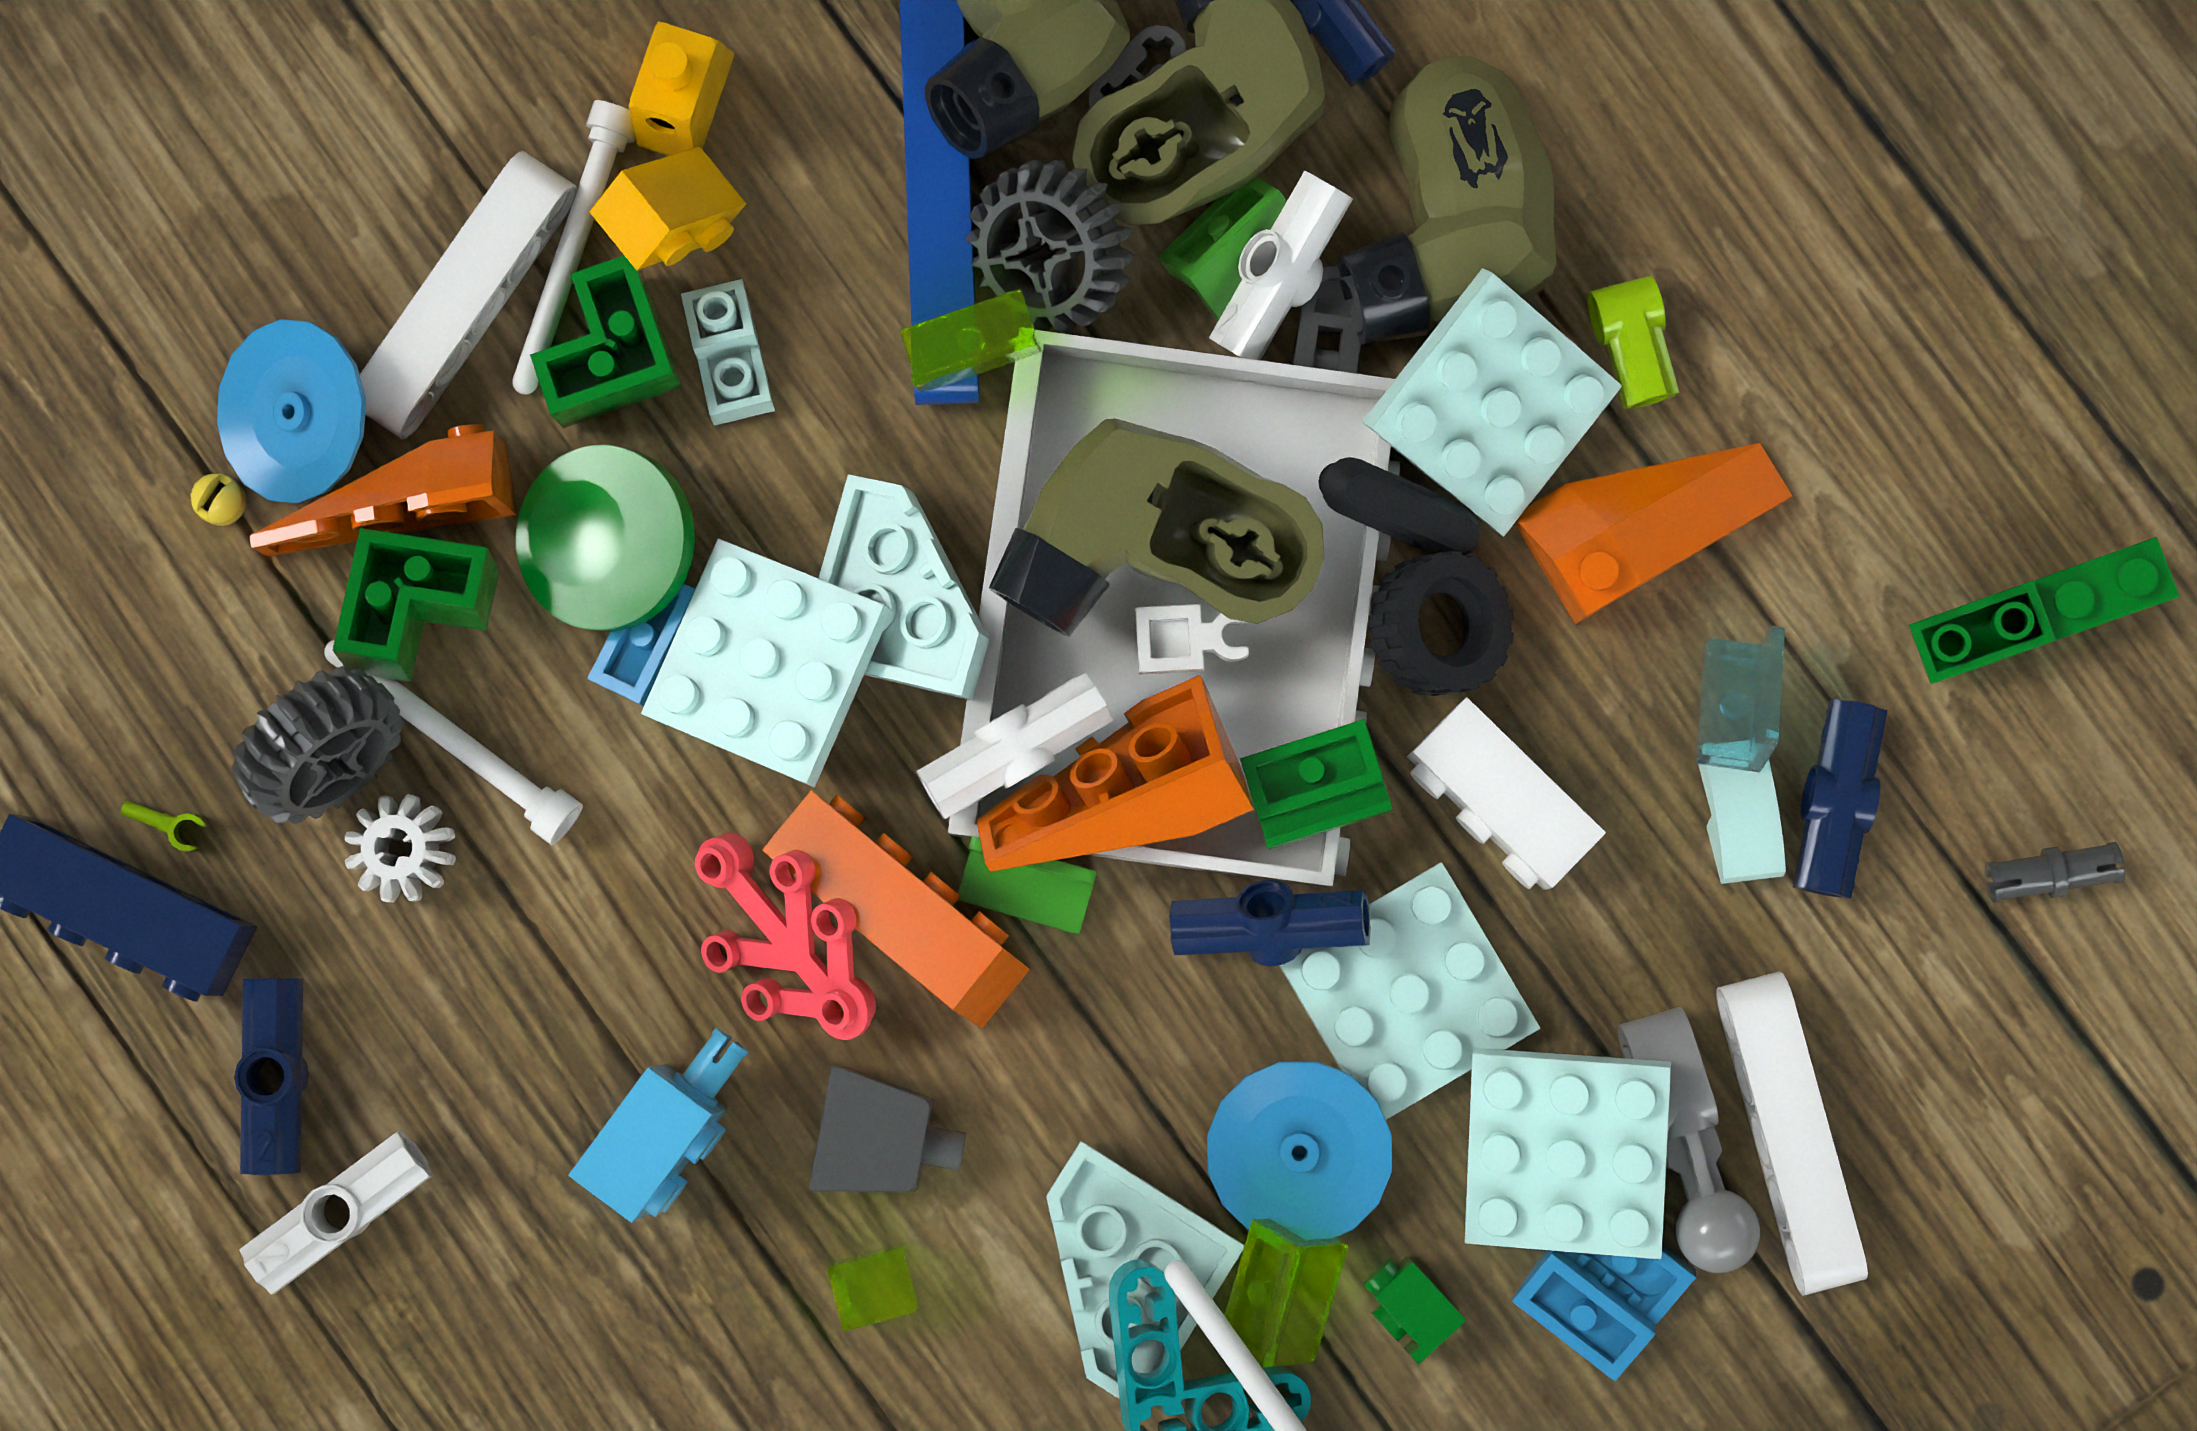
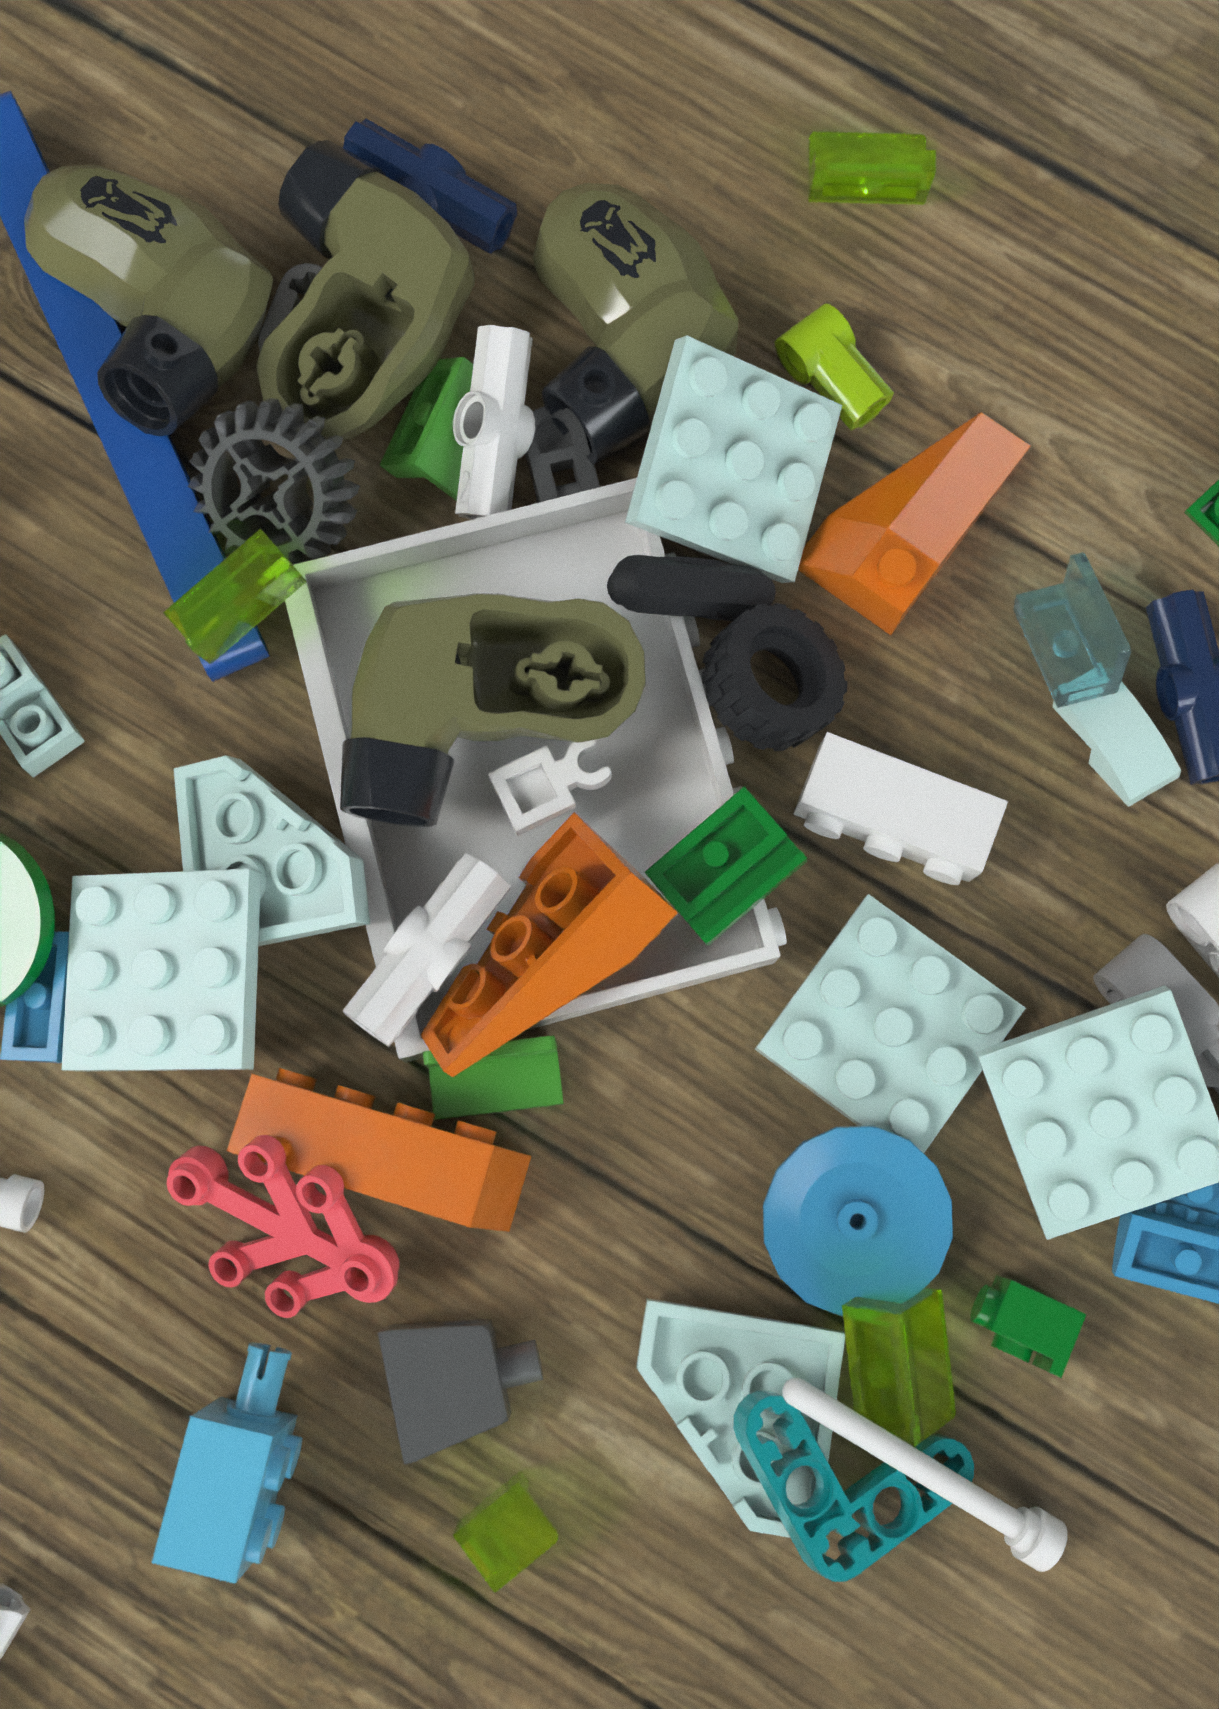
camera: 25 degrees left, 5 degrees down
dark blue piece [1169,880,1371,966] -> none
none -> clear neon green panel [808,131,936,205]

